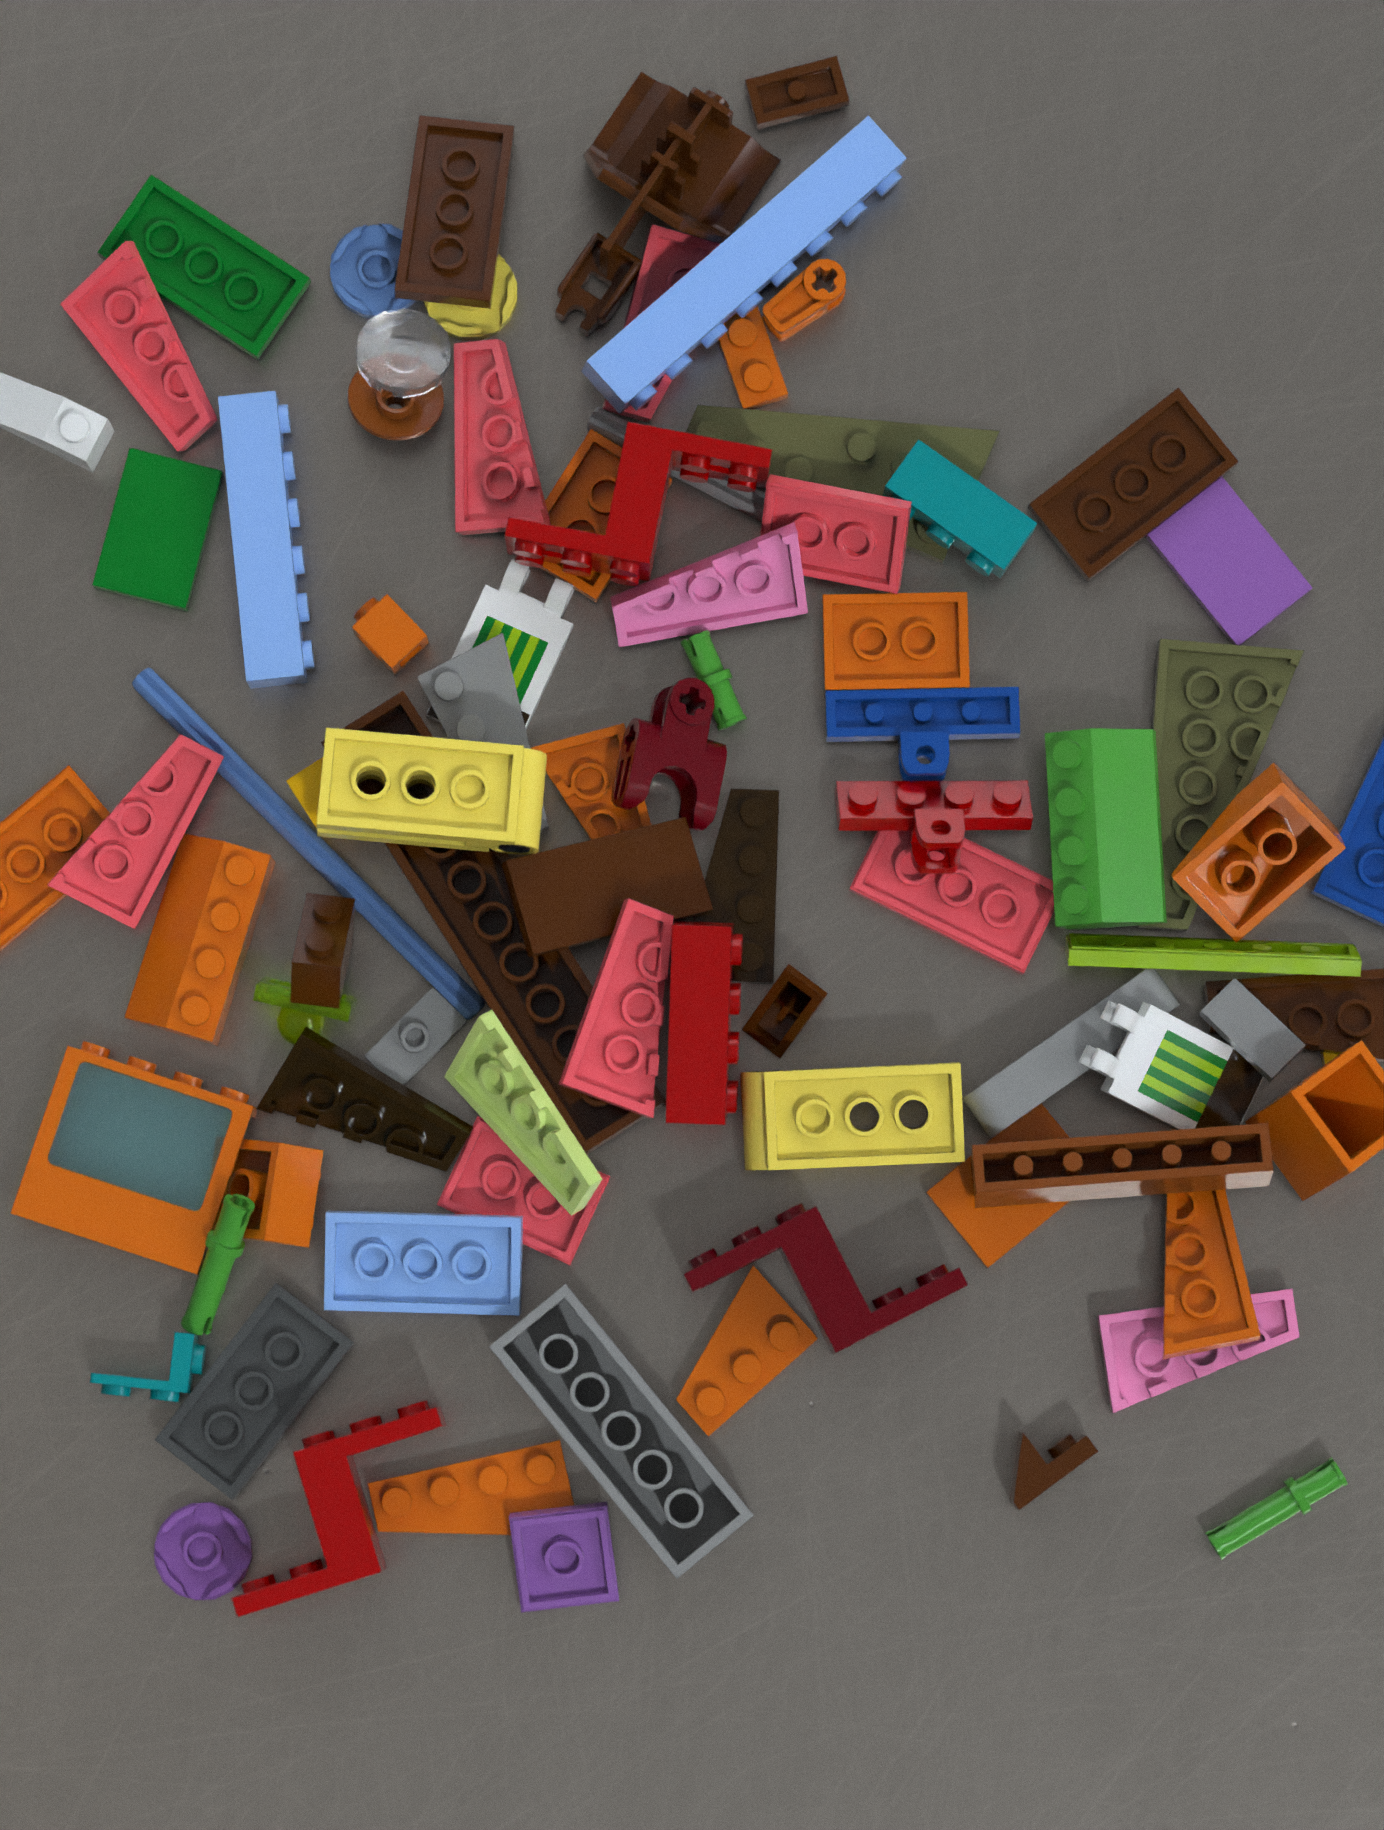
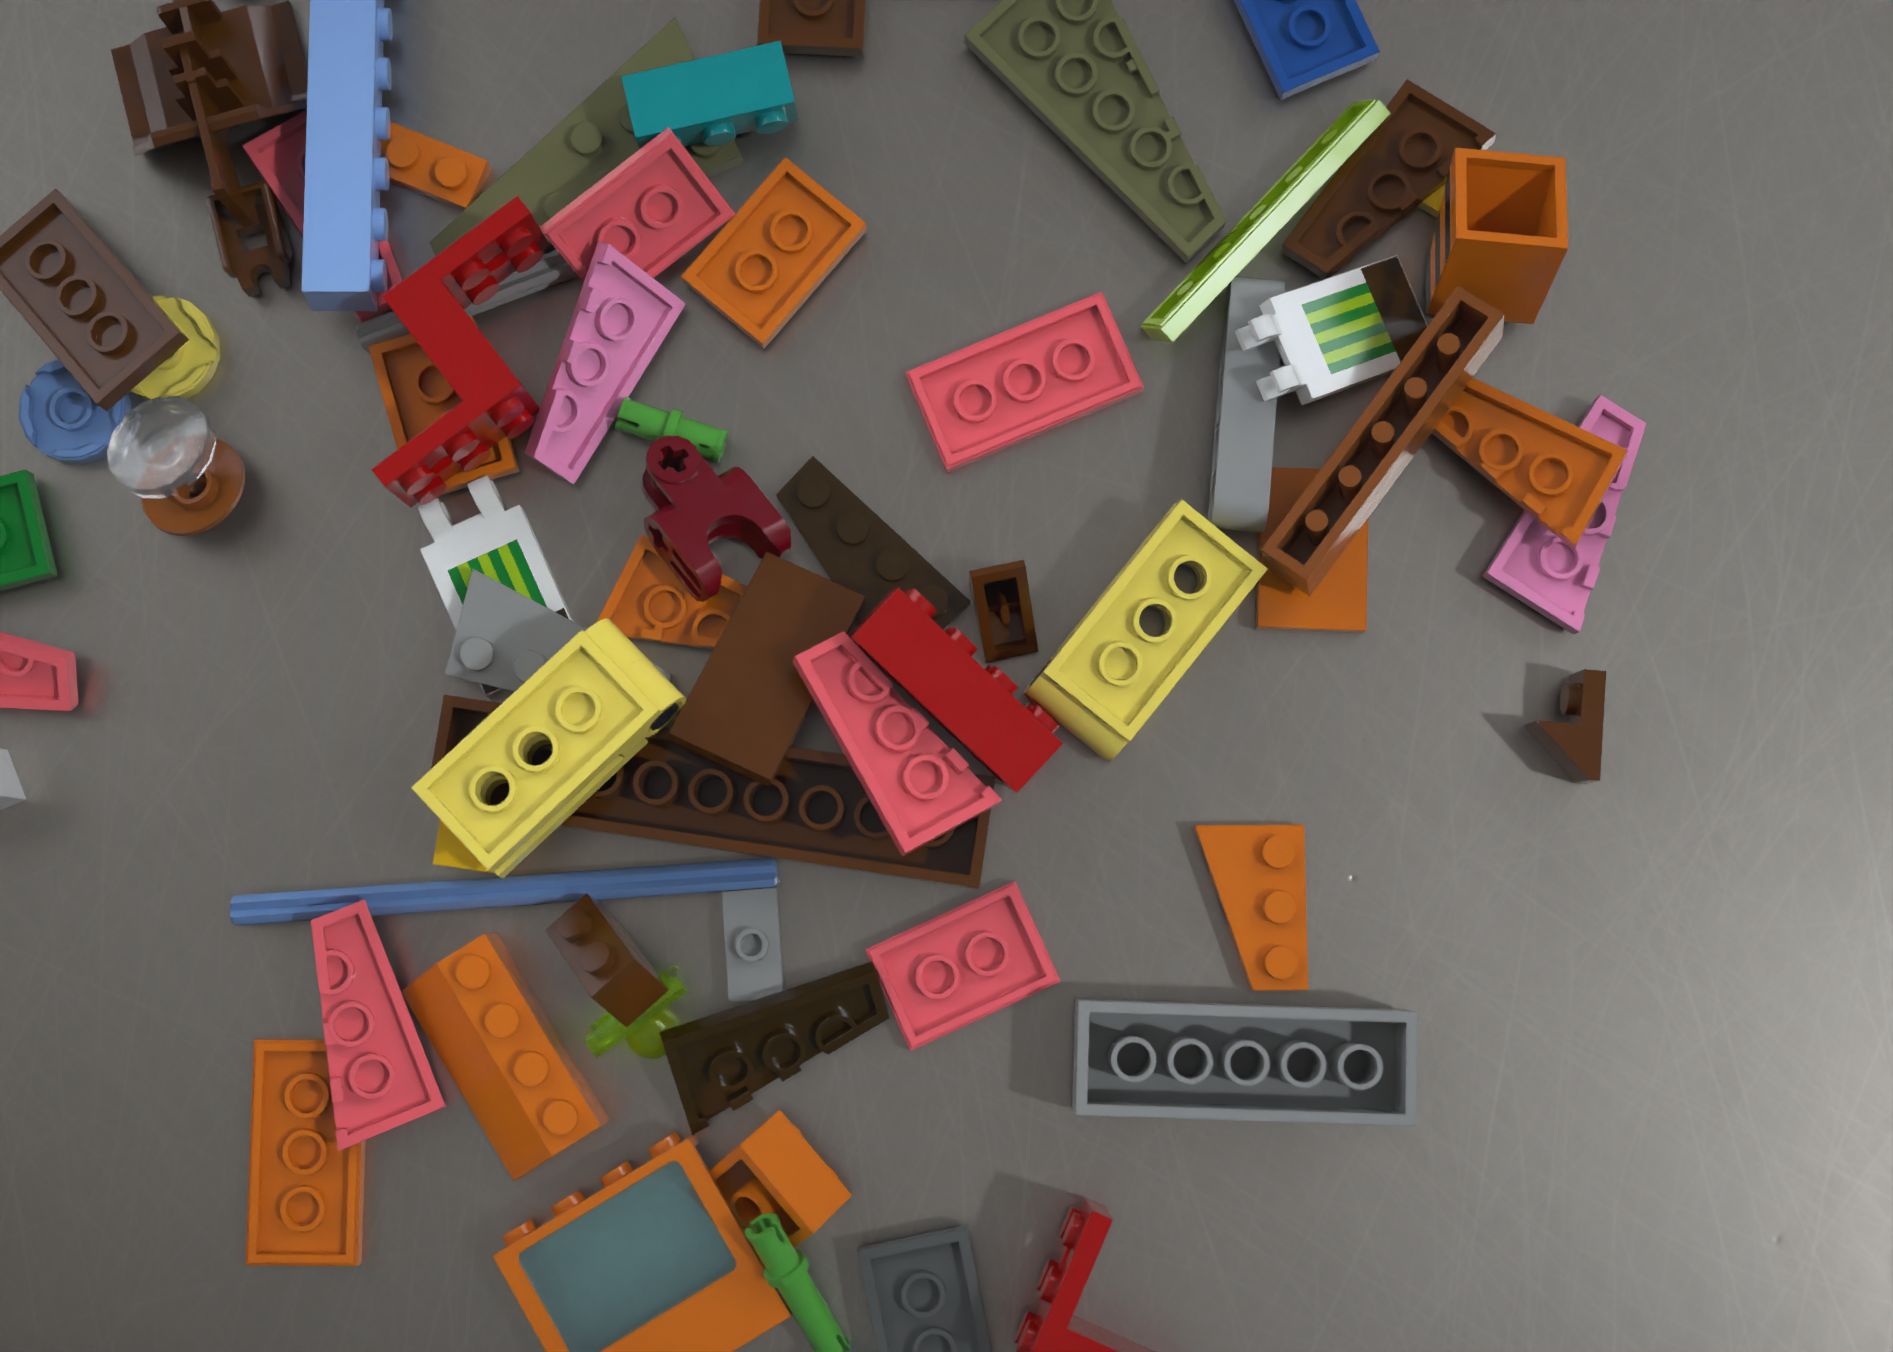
camera: 45 degrees left, 0 degrees up
green tile [92,448,224,611] -> none
light blue brick [218,391,315,689] -> none
light blue plate [324,1210,523,1316] -> none
orange brick [352,594,429,676] -> none
orange wing [368,1440,574,1535] -> none
yellowish green wing [444,1010,602,1216] -> none
coral wing [454,339,551,535] -> none
medium lavender tile [509,1502,619,1613] -> none
dark red bracket [683,1203,968,1354] -> none
orange piece [762,259,846,342] -> none
blue plate [825,687,1020,781] -> none
red plate [834,780,1033,874] -> none
bright green slope [1045,728,1167,931] -> none
orange slope [1171,763,1346,943] -> none
light grey tile [1199,978,1305,1082] -> none
bright green pin [1205,1457,1348,1560] -> none

